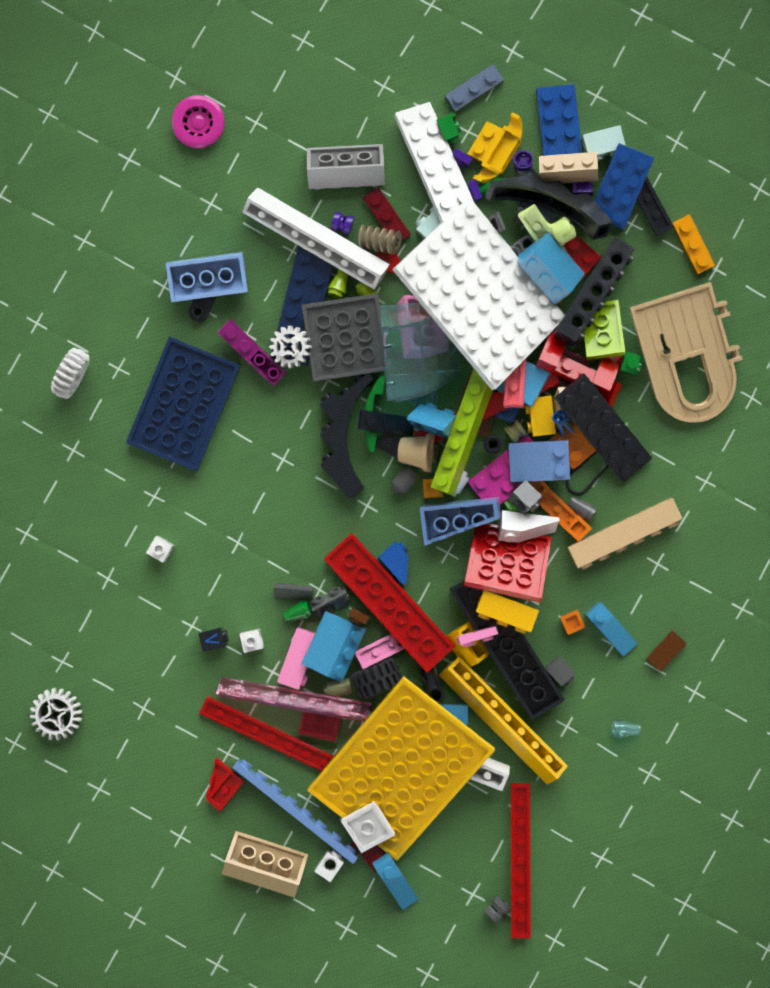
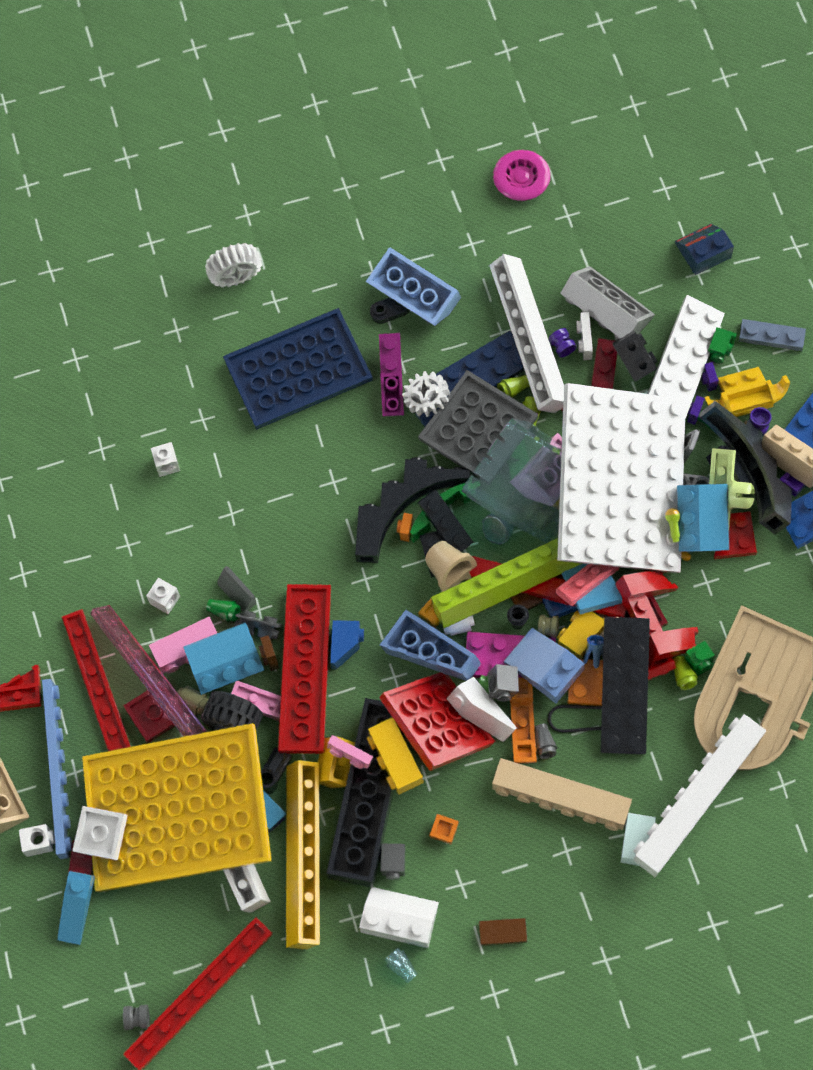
camera: 50 degrees right, 20 degrees down
black brick [198,627,229,652] -> none
dark tan piece [358,225,402,254] -> none
dark grey brick [390,467,418,495] -> none
dark azure slope [407,403,456,439] -> none
black brick [553,236,635,347] -> none
lime plate [582,300,626,360] -> none
dark azure slope [585,601,638,656] -> none
none -> white slope [359,887,439,948]
none -> orange plate [397,513,413,542]
none -> white plate [576,312,593,360]
none -> black brick [612,331,658,382]
none -> light aqua brick [620,813,656,866]
none -> white brick [633,714,766,877]
none -> lime piece [665,508,680,542]
none -> lime cone [673,656,698,690]
none -> dark blue slope [675,224,734,275]

